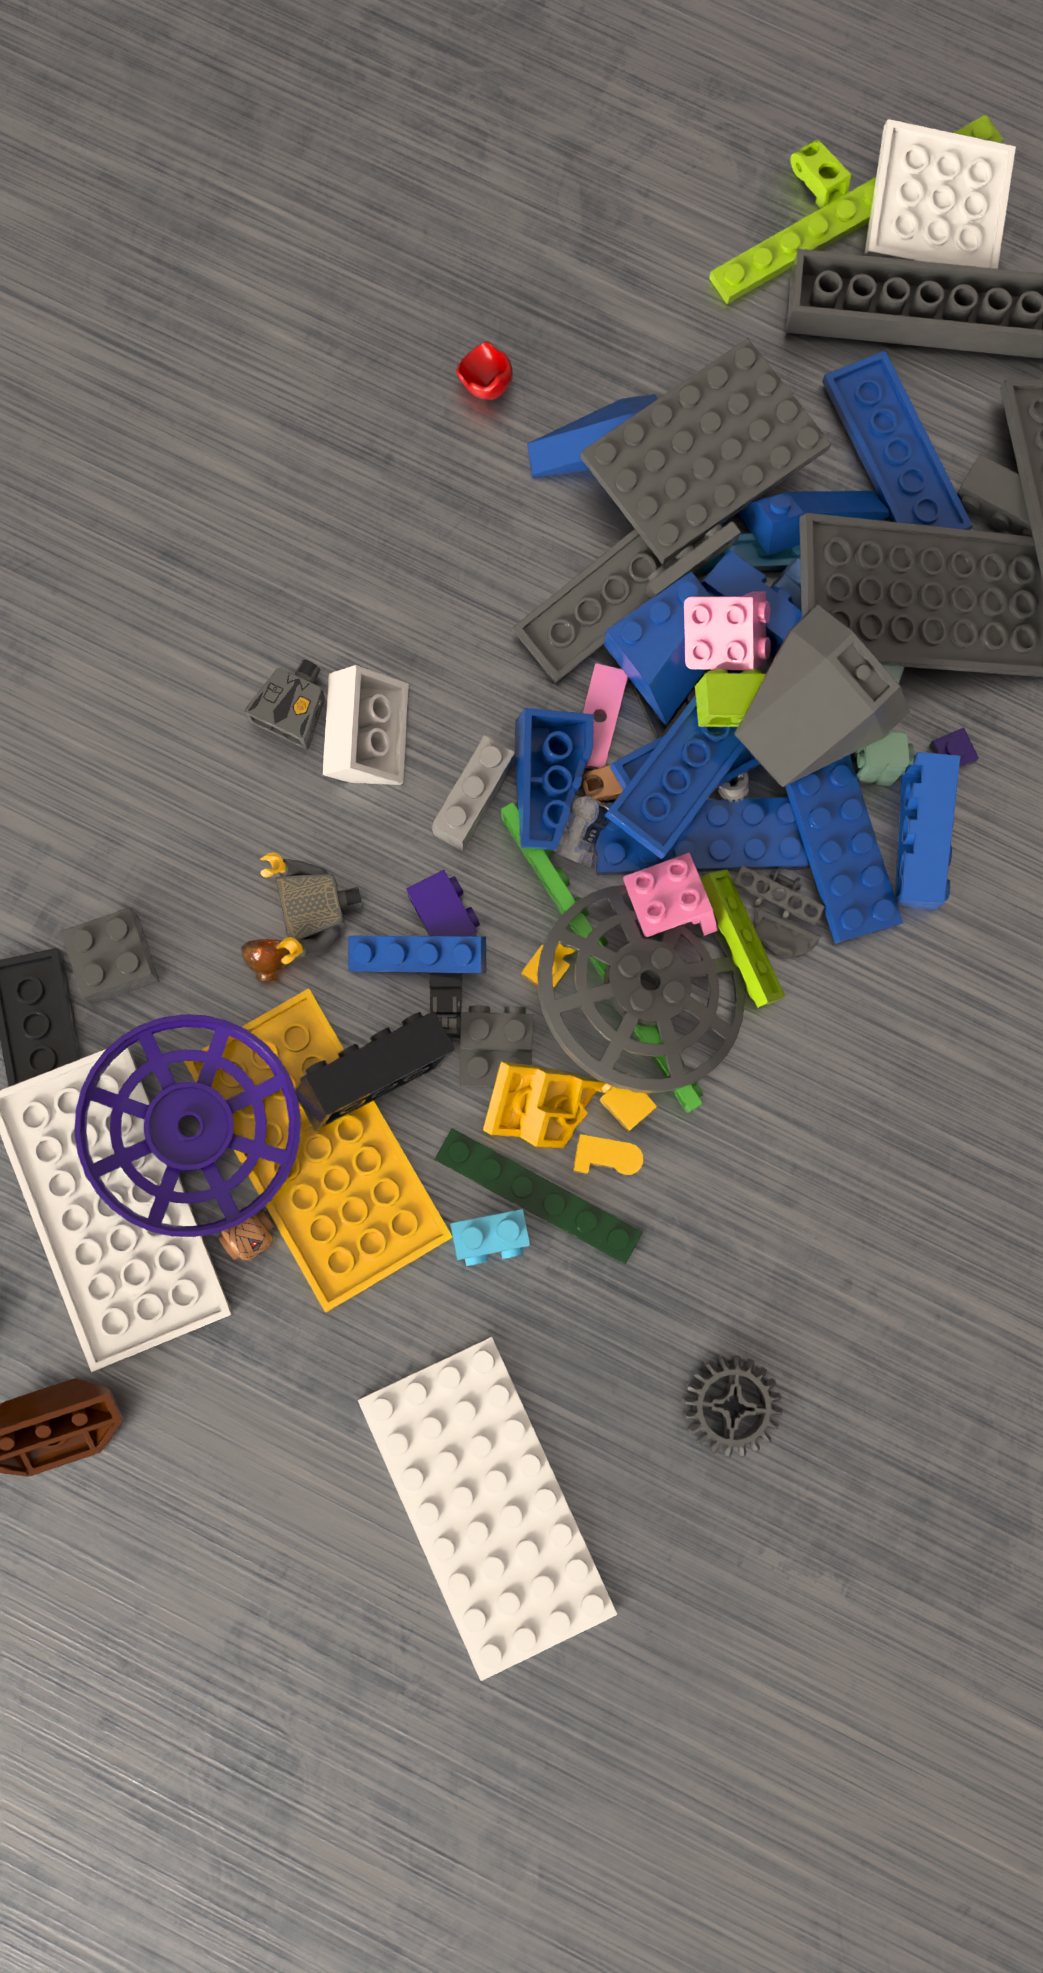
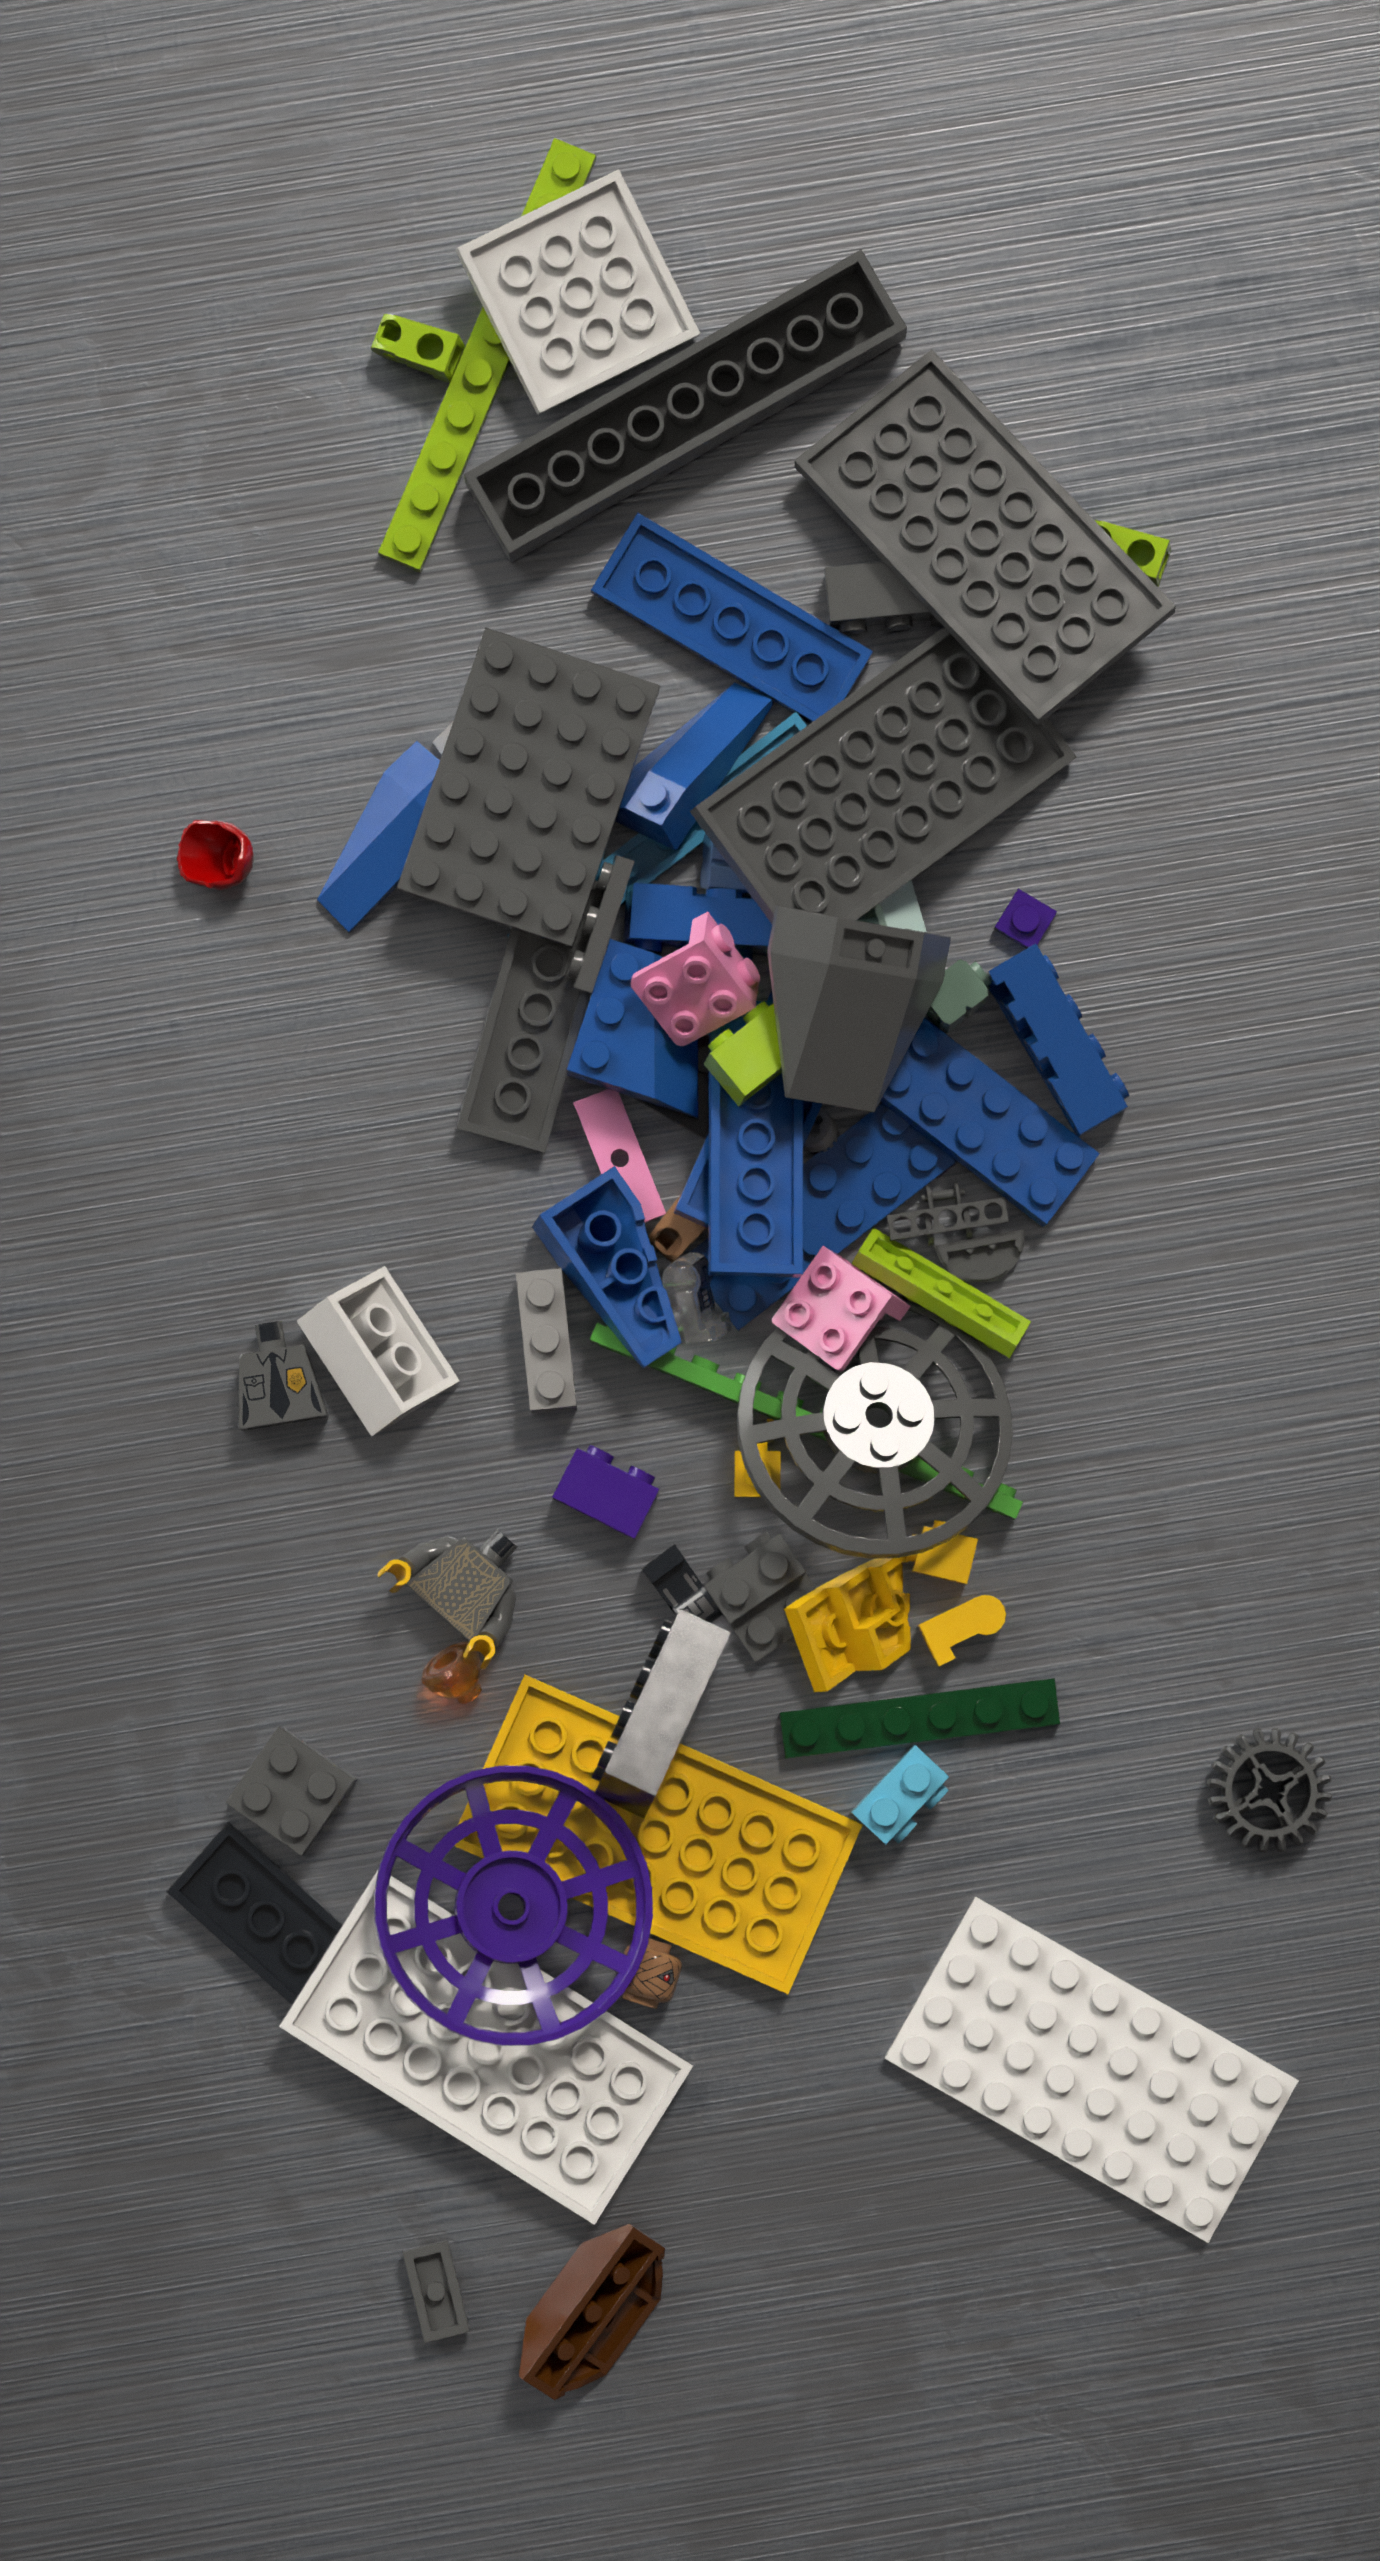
camera: 30 degrees left, 5 degrees up
blue plate [348,935,486,973] -> none

